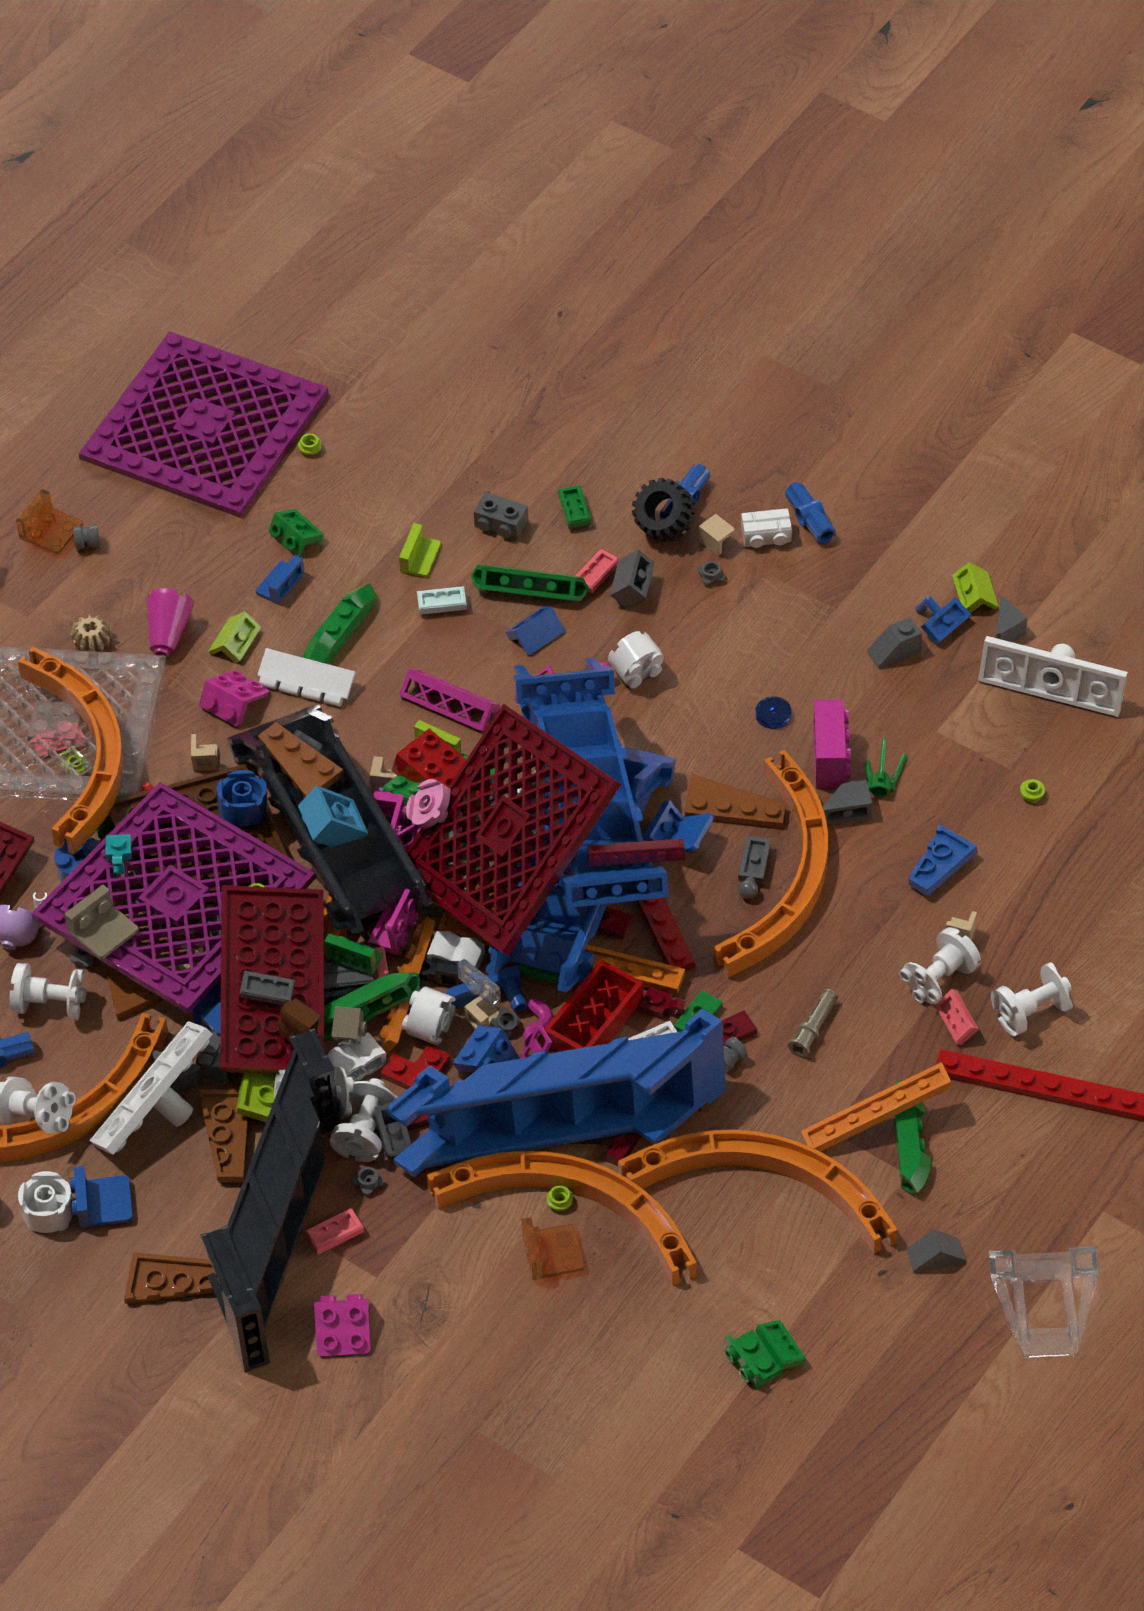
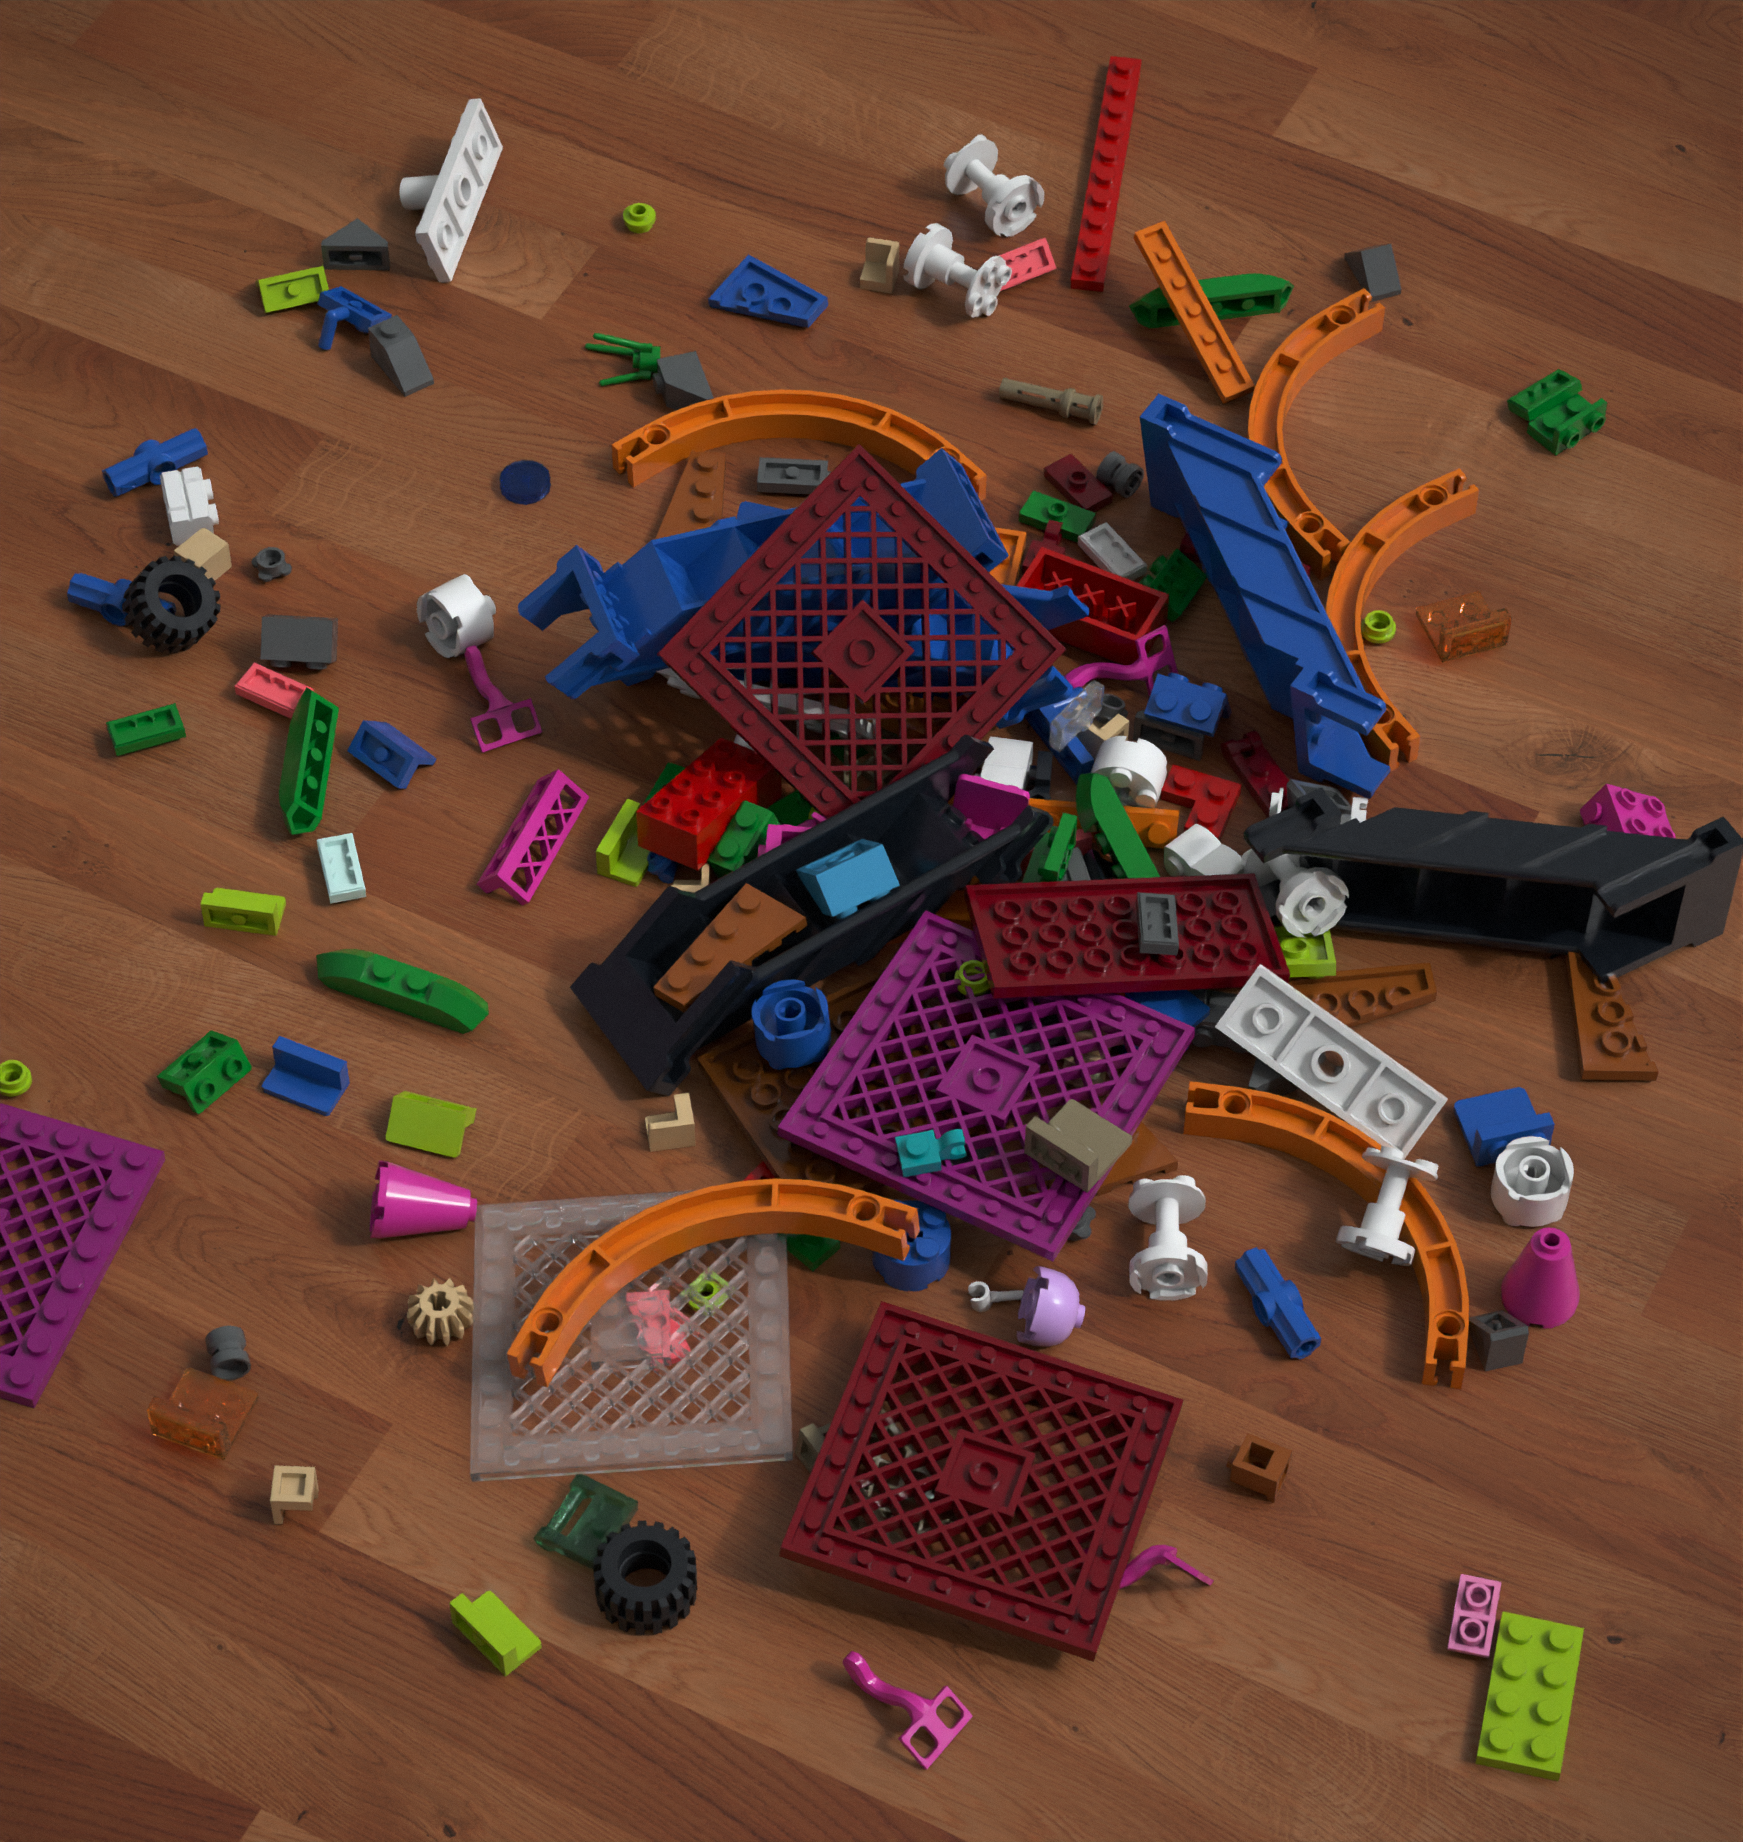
camera: 100 degrees left, 0 degrees up
dark pink bracket [199,670,269,727] -> none
white windscreen [257,648,356,707] -> none
reddish brown brick [277,998,321,1041] -> none
clear plate [294,730,323,752] -> none
dark tan brick [332,1006,367,1046] -> none
bright pink plate [406,779,451,829] -> none
dark grey brick [474,492,529,541] -> none
dark red piece [587,839,685,866] -> none
dark pink brick [813,700,851,788] -> none
clear windscreen [989,1246,1099,1357] -> none

